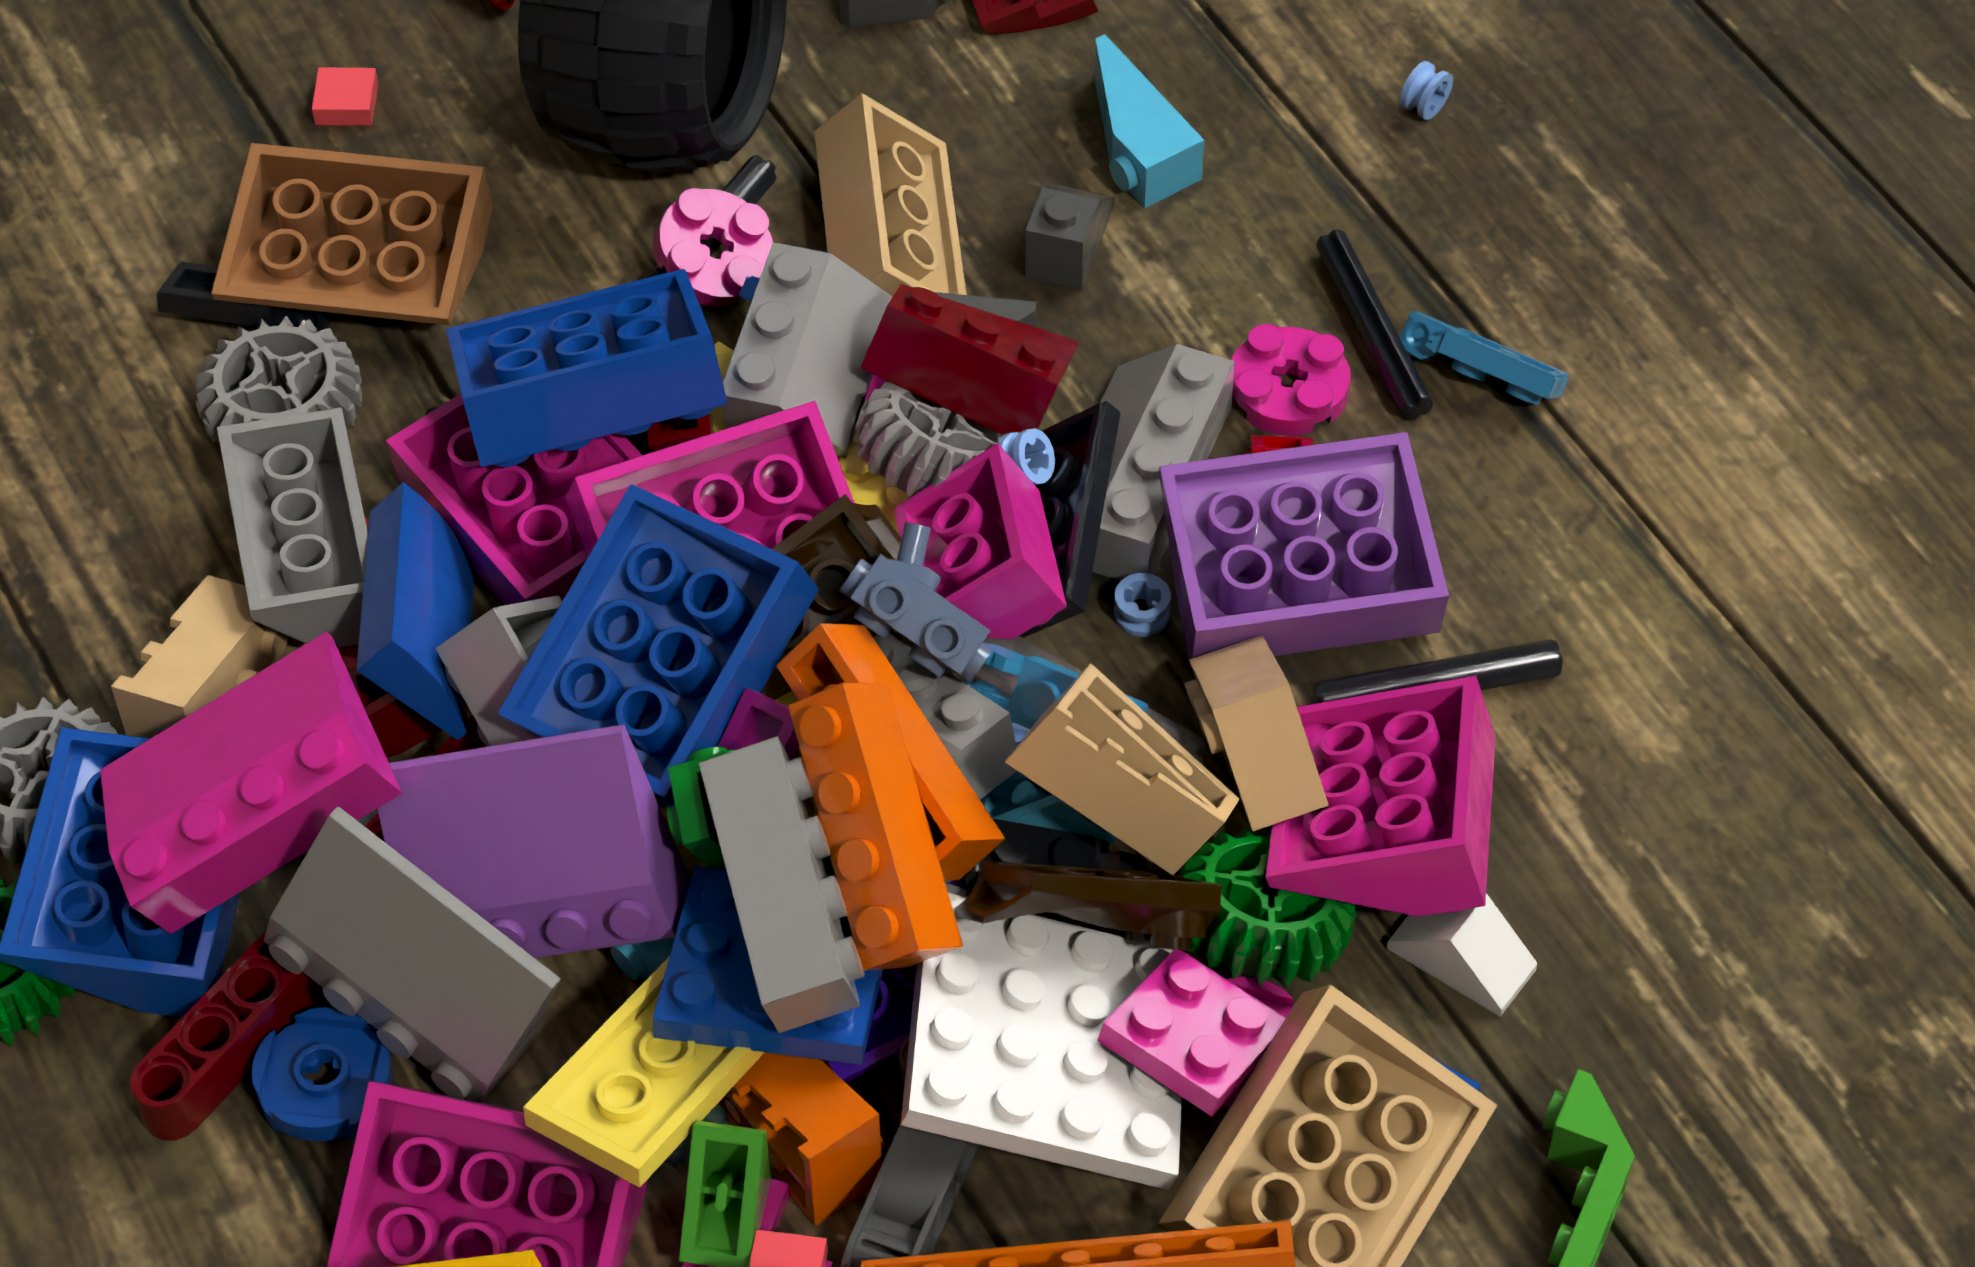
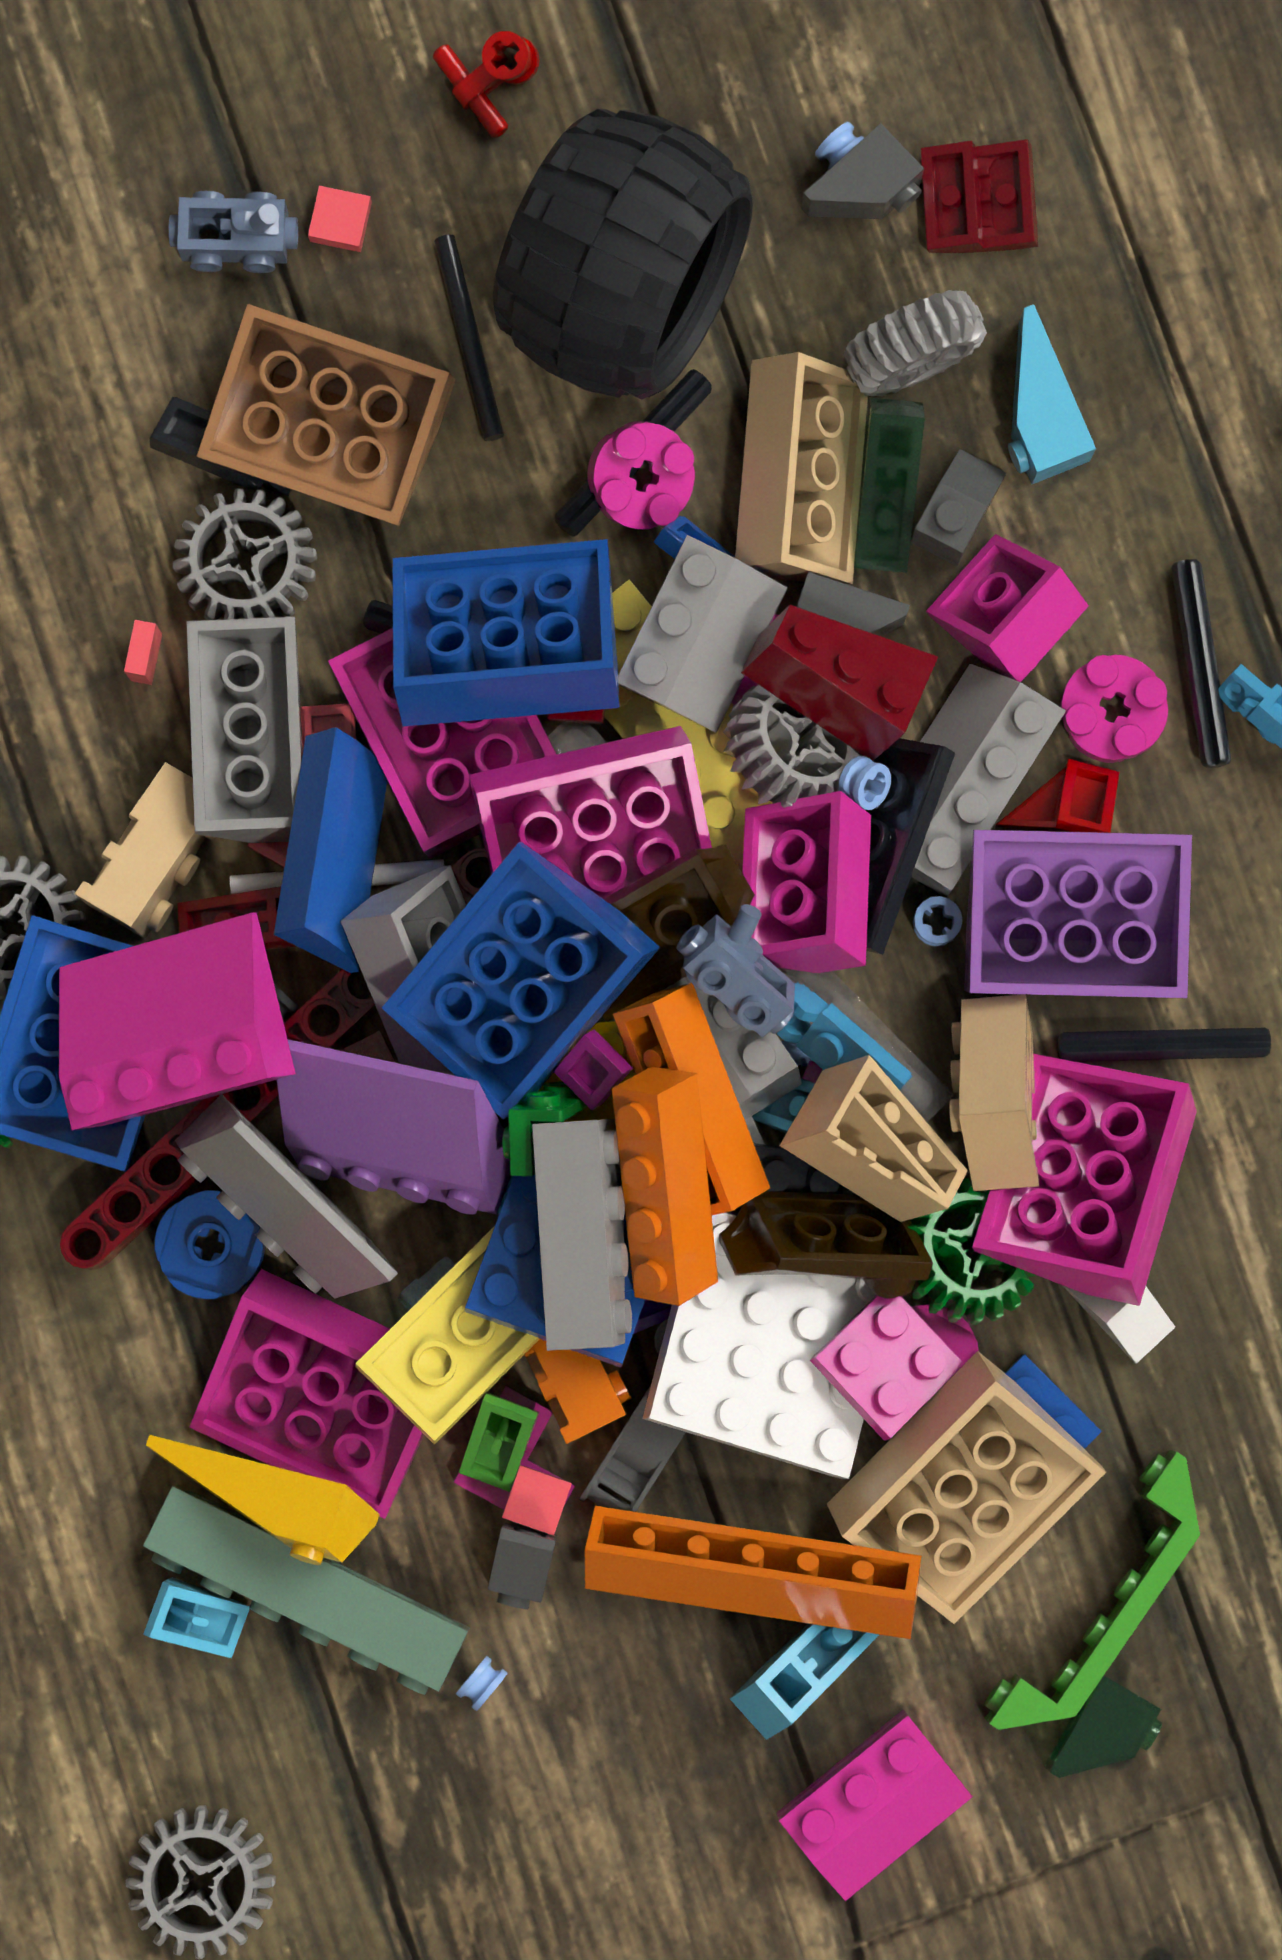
camera: 10 degrees right, 30 degrees up
none -> coral tile [124,620,162,685]
none -> sand blue brick [169,191,298,273]
none -> black bar [434,234,504,441]
none -> light grey gear [843,290,987,396]
none -> clear green slope [854,398,925,573]
none -> dark pink slope [926,534,1089,682]

